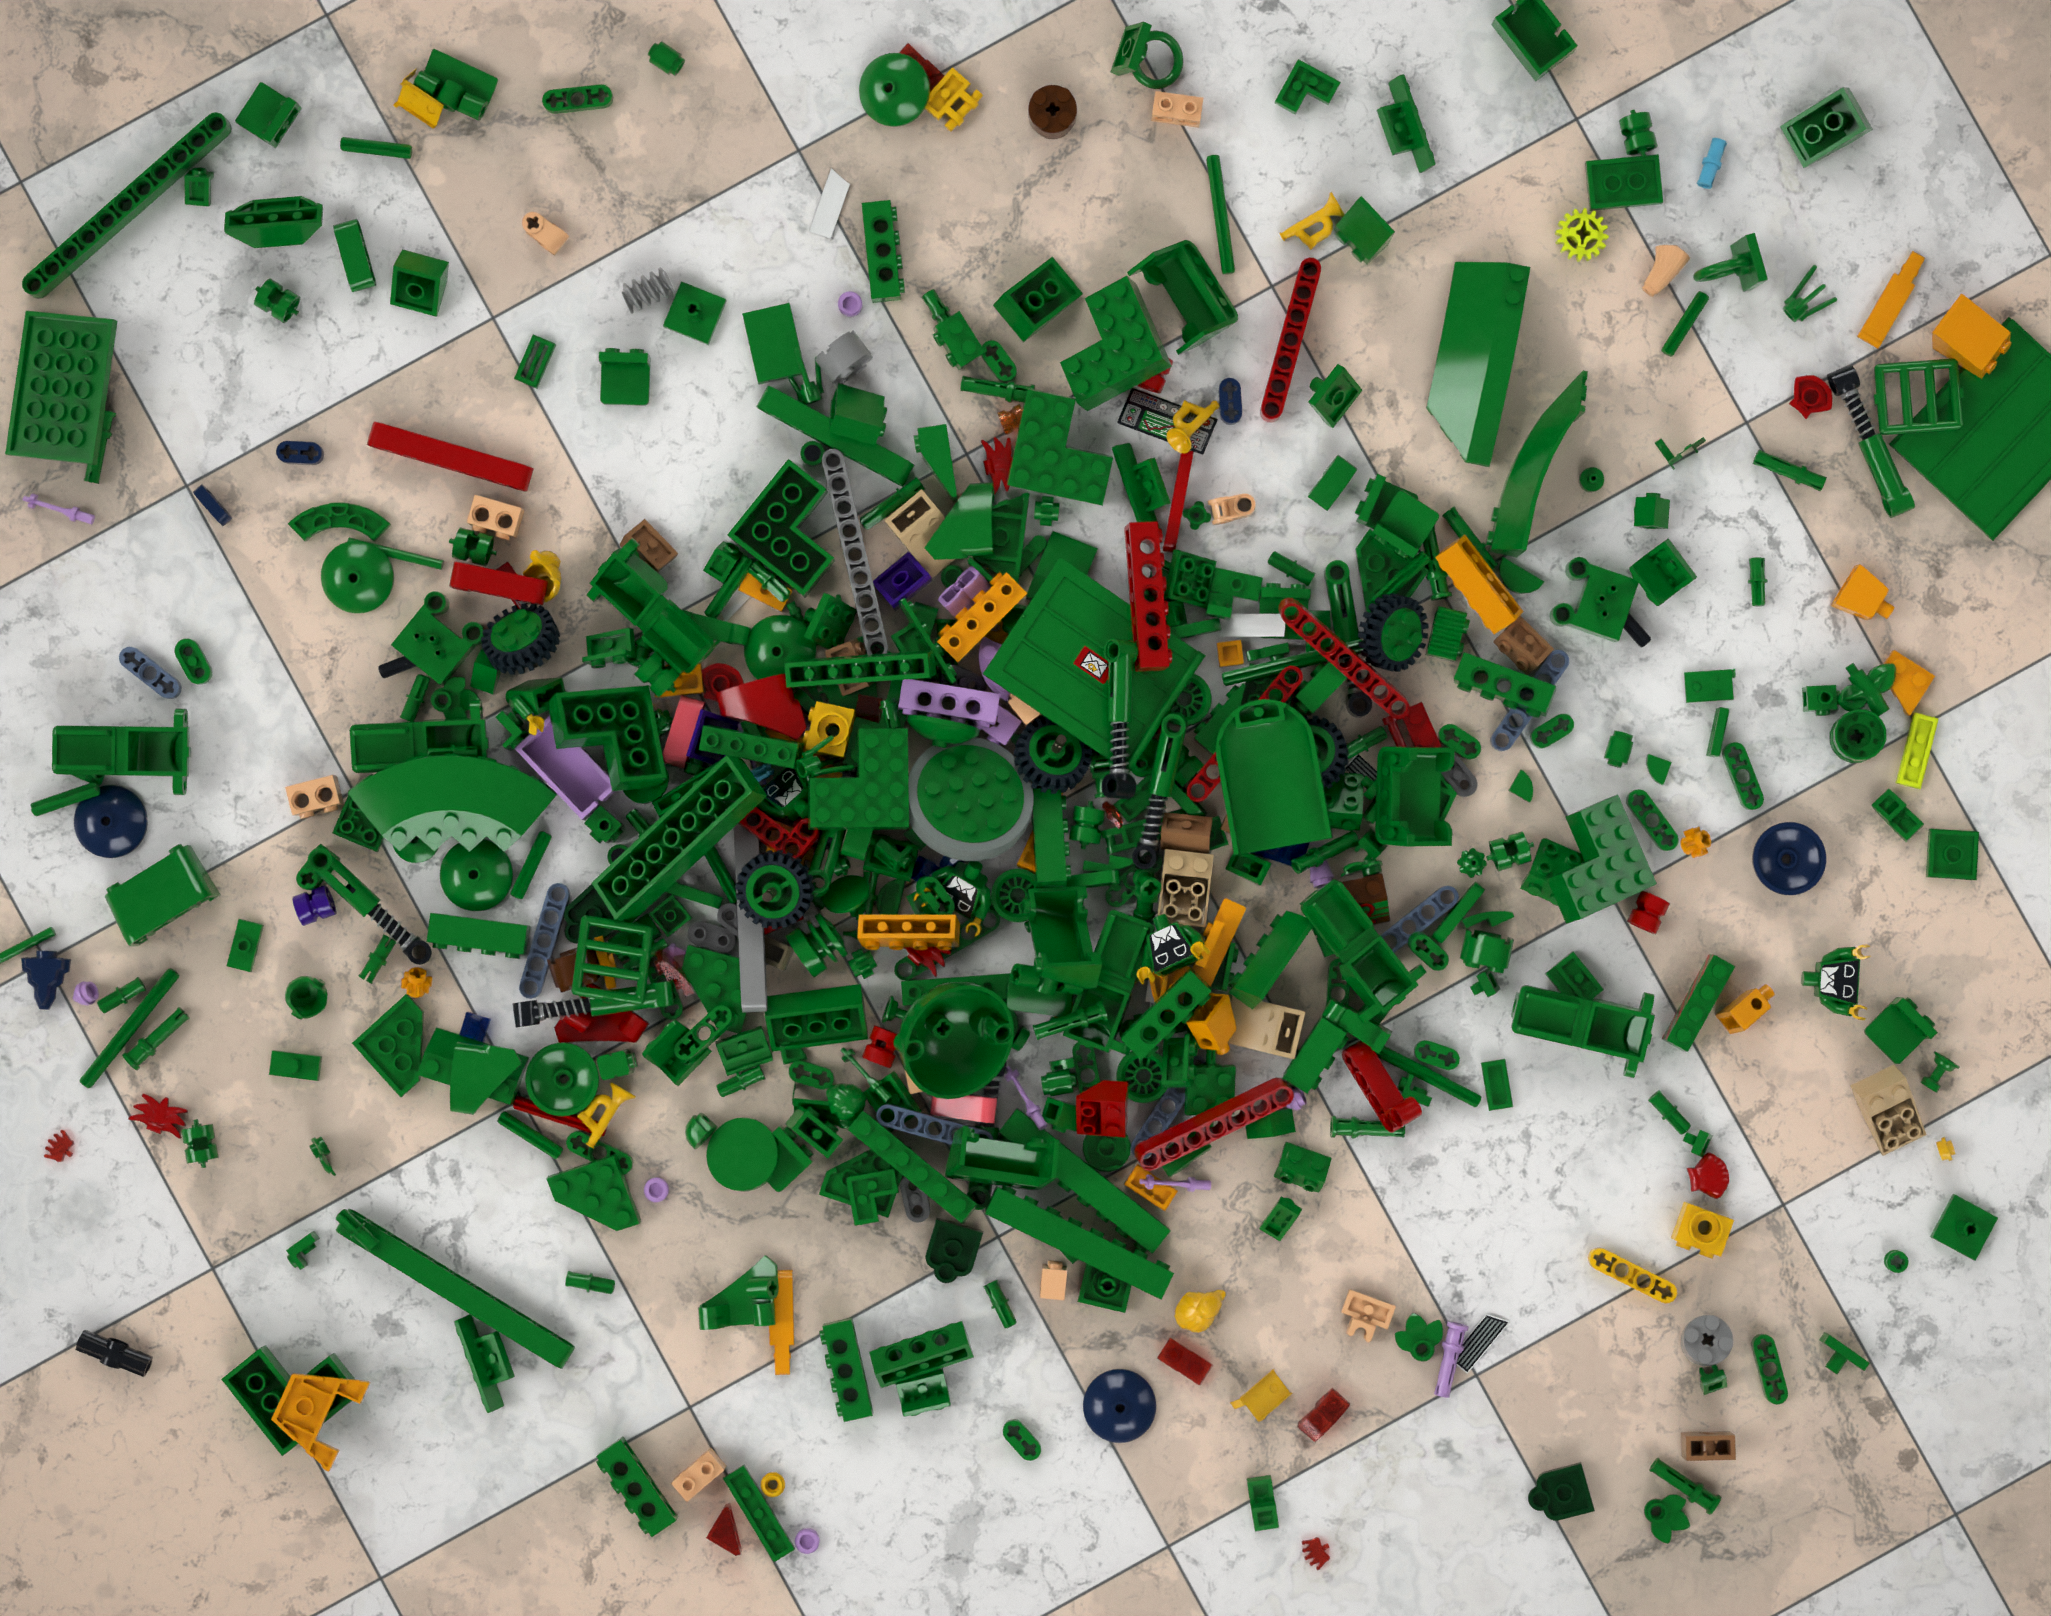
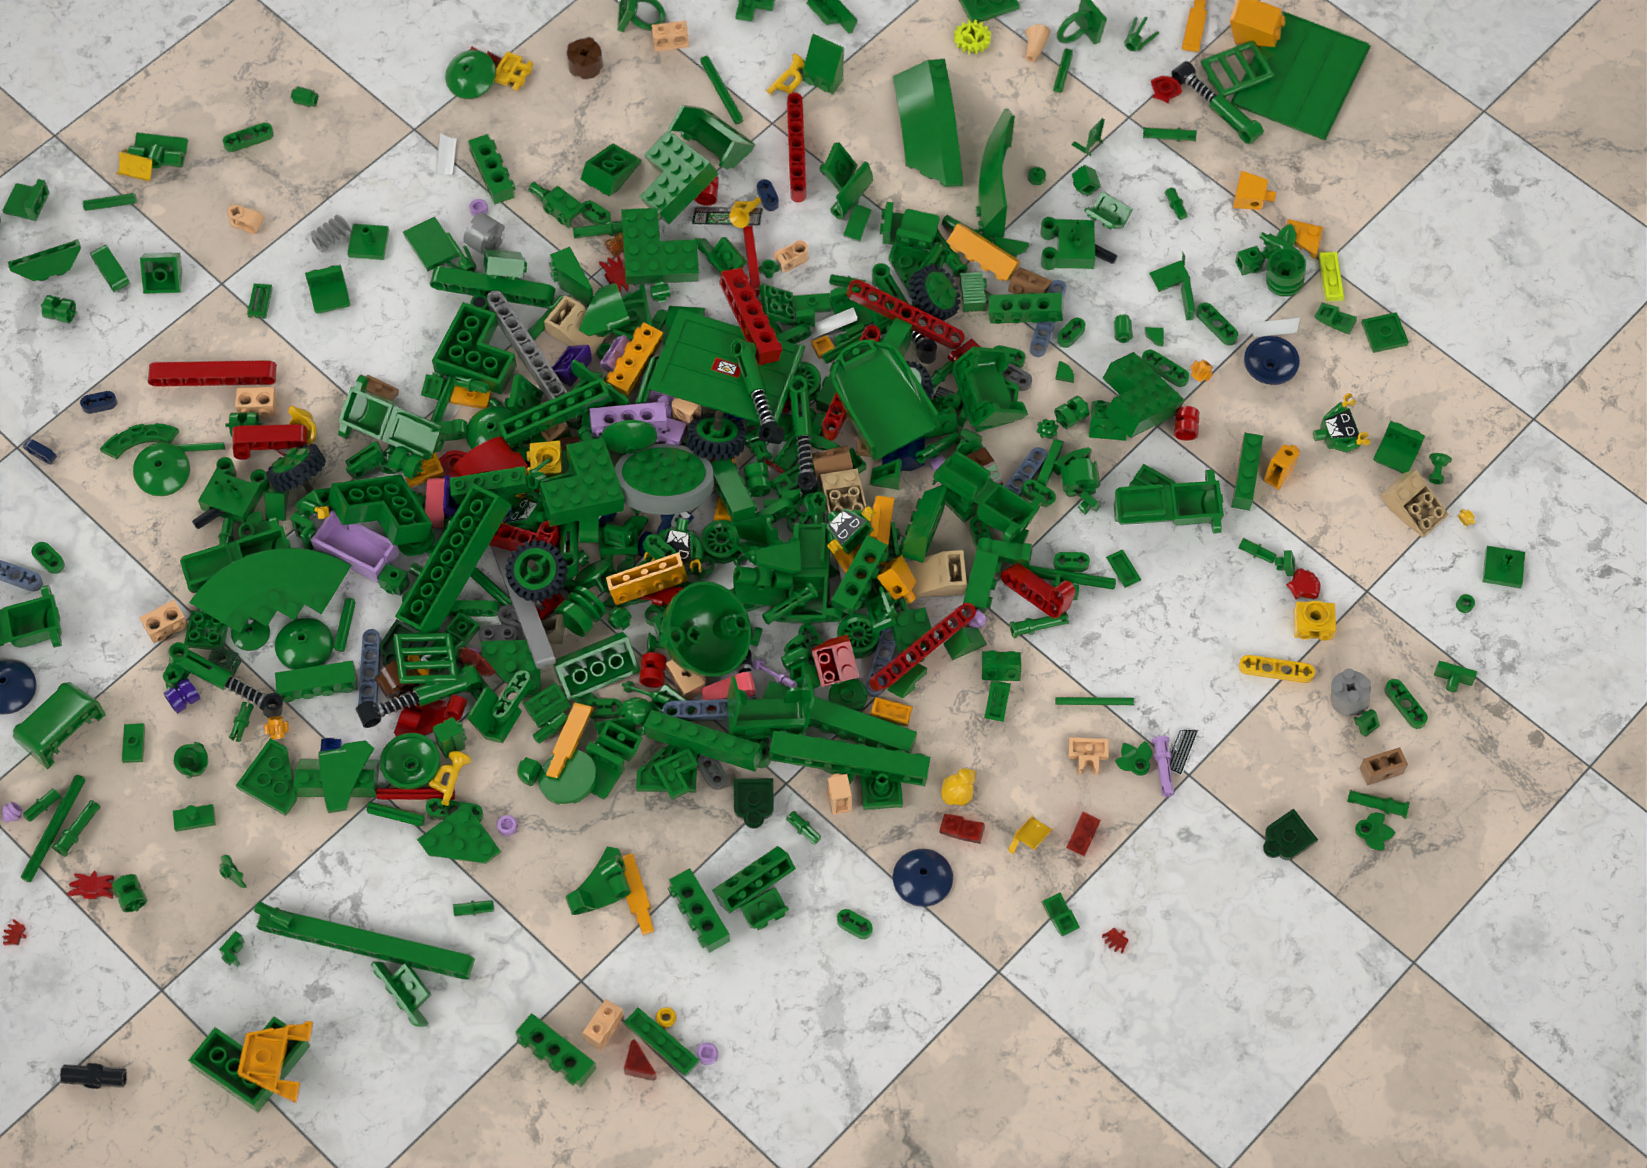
camera: 20 degrees left, 25 degrees down
lavender piece [1139,1174,1211,1192] -> none
none -> clear green brick [208,646,242,677]
none -> light orange piece [546,702,594,779]
none -> green axle [635,357,658,404]
none -> green panel [830,161,873,219]
none -> green bar [1055,697,1134,705]
none -> white sticker [1251,318,1300,337]

